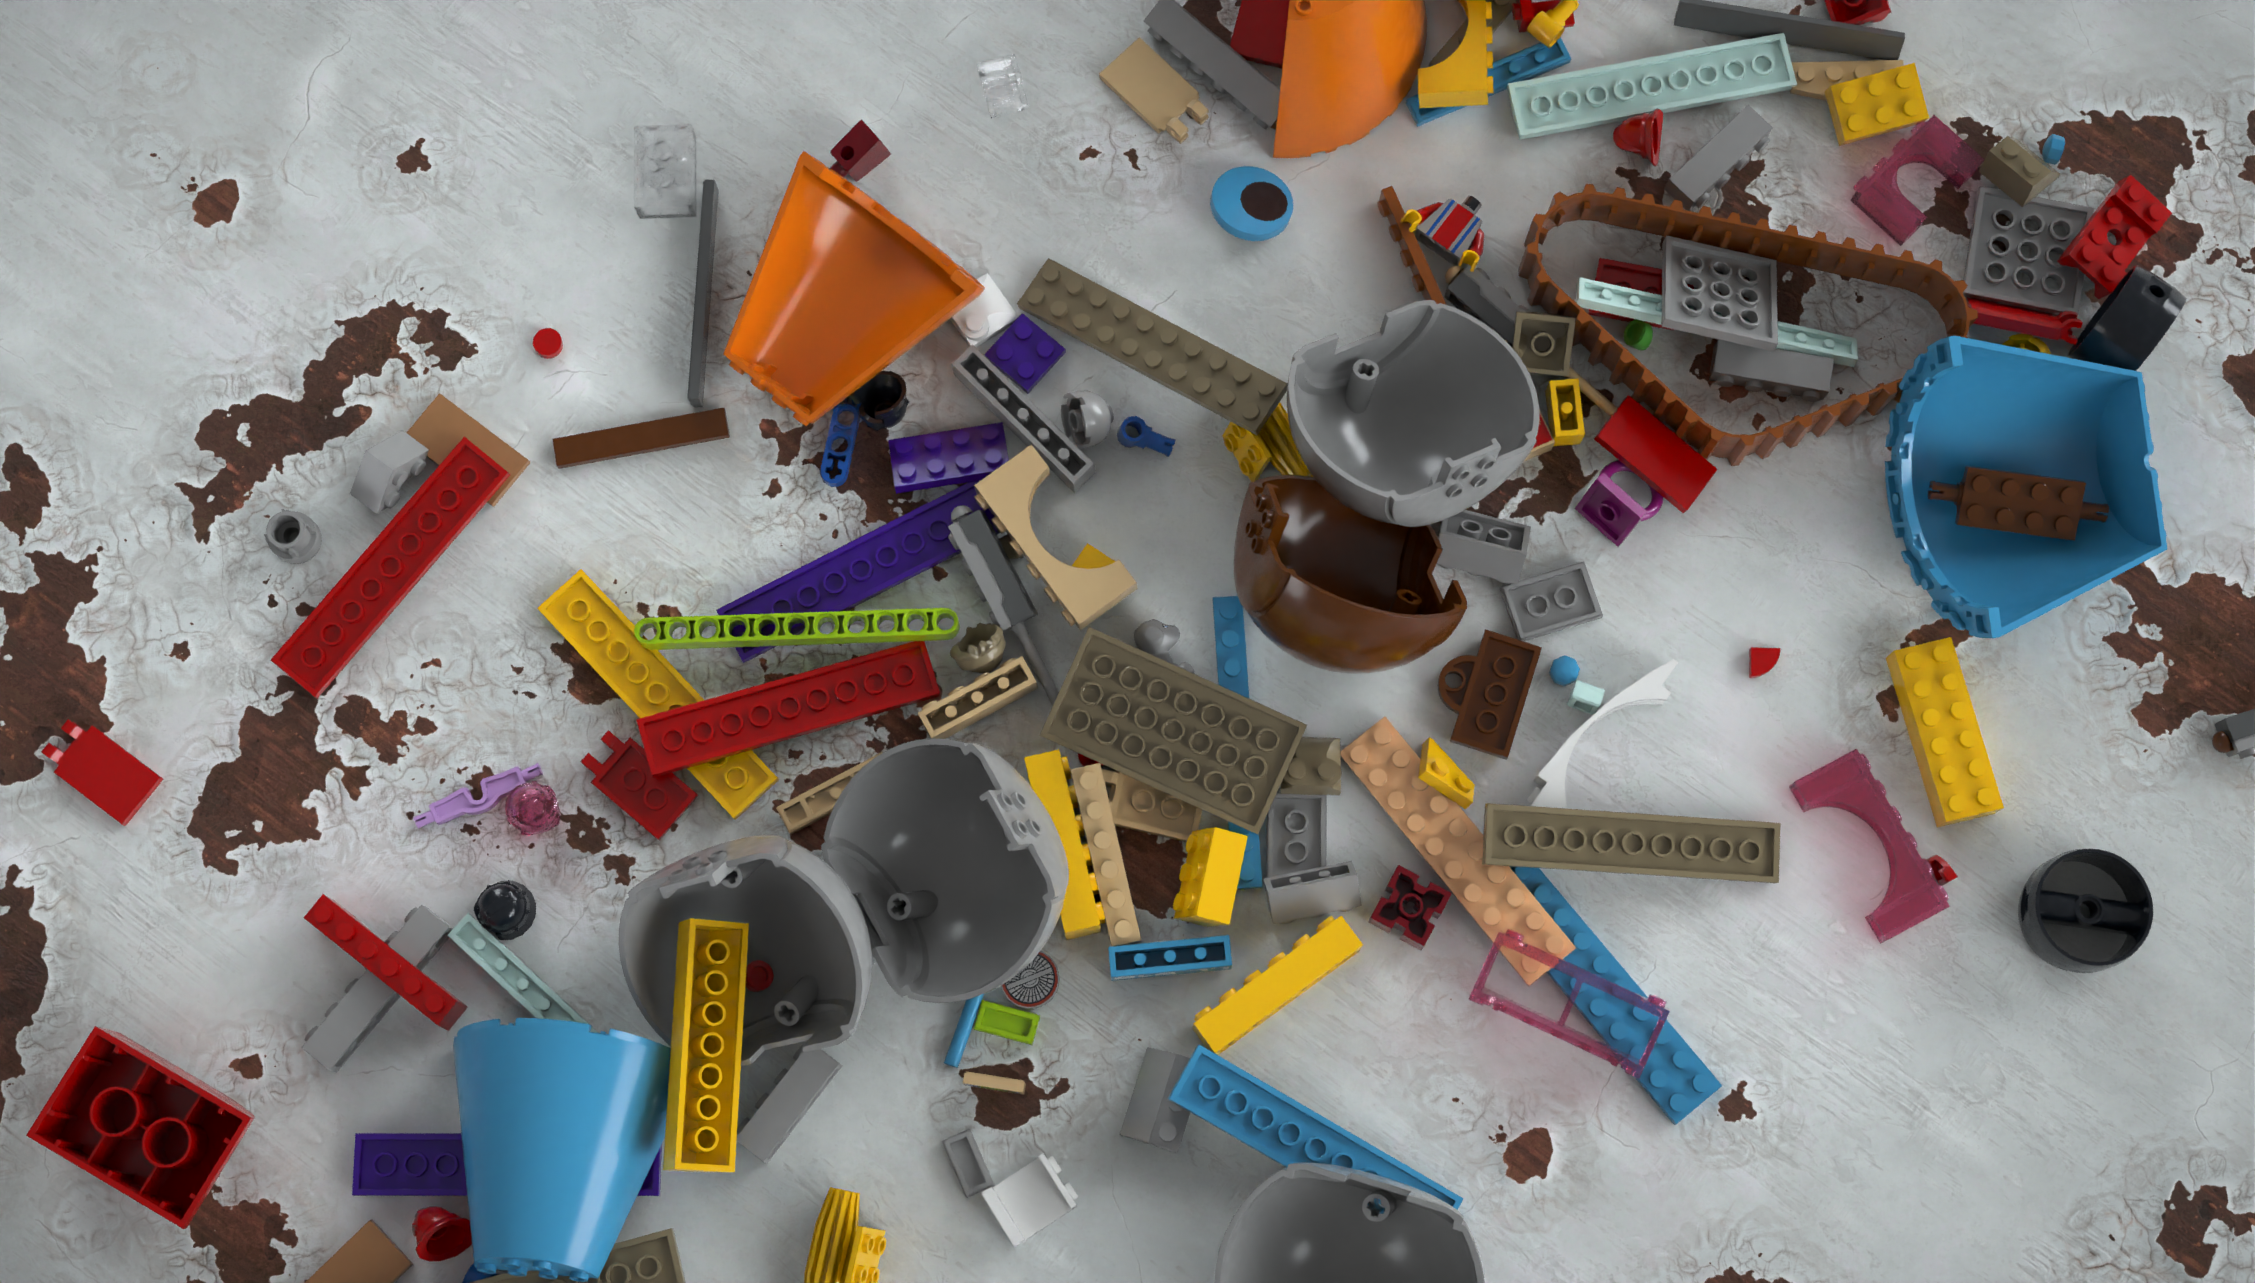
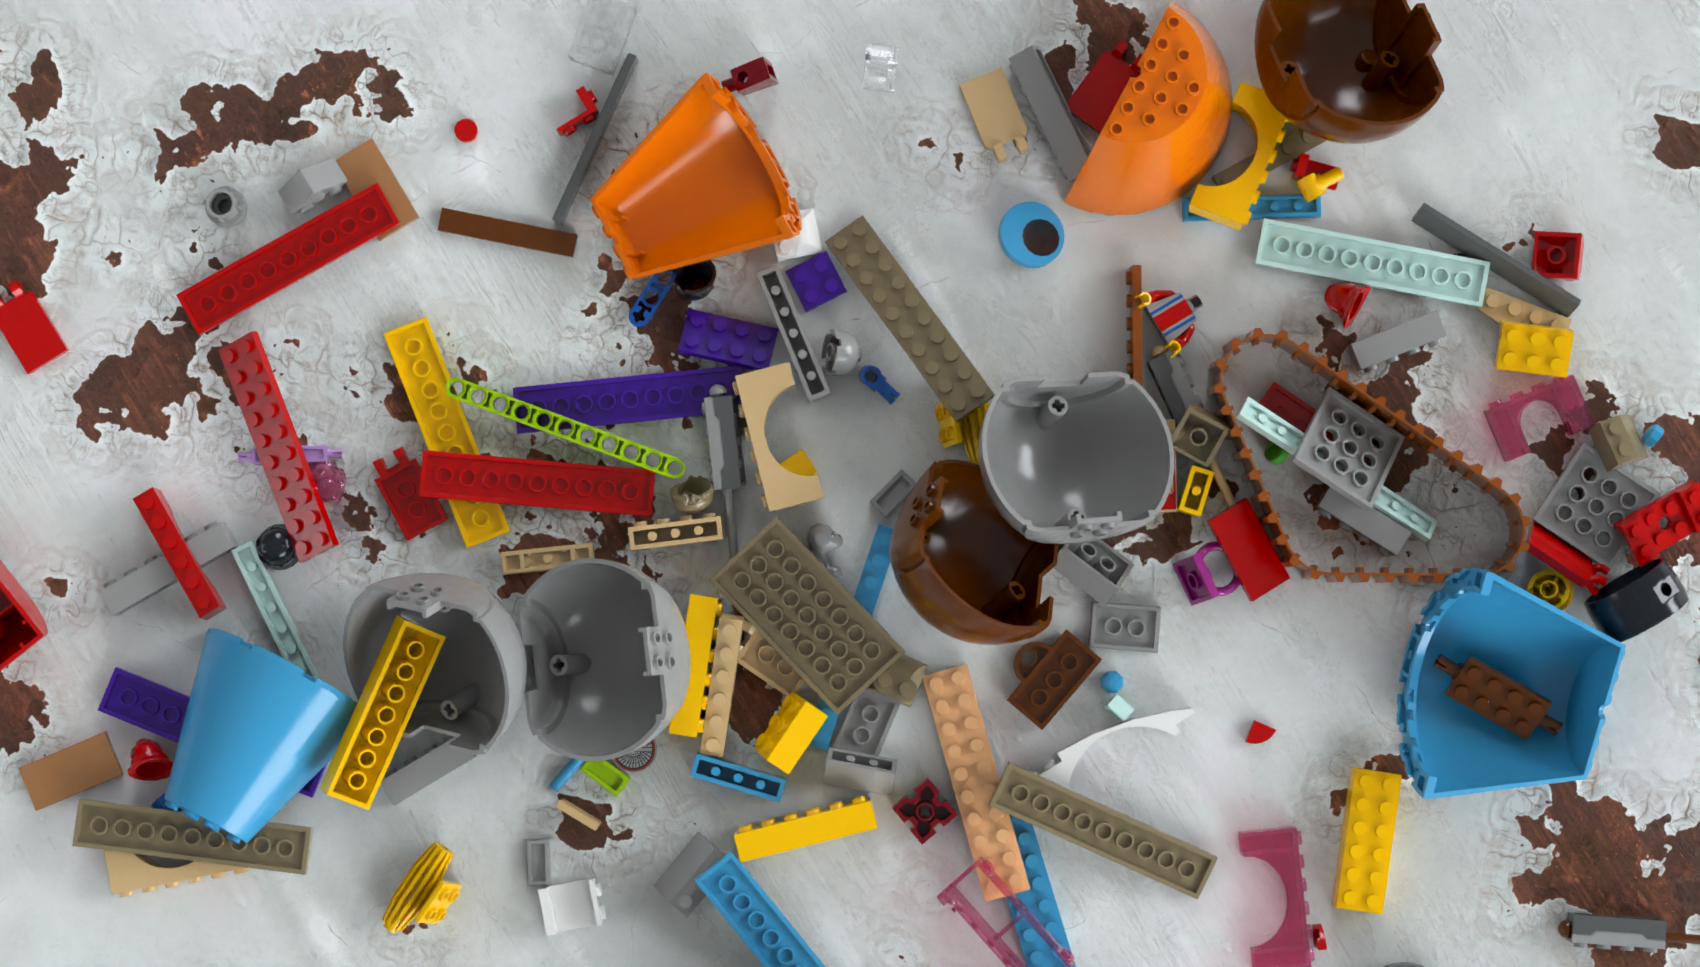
camera: 20 degrees right, 10 degrees up
red tile [745,960,774,992] -> none
yellow wing [1418,737,1474,810] -> none
none -> red plate [218,331,339,563]
none -> red bracket [556,86,599,137]
none -> light grey tile [869,469,916,518]

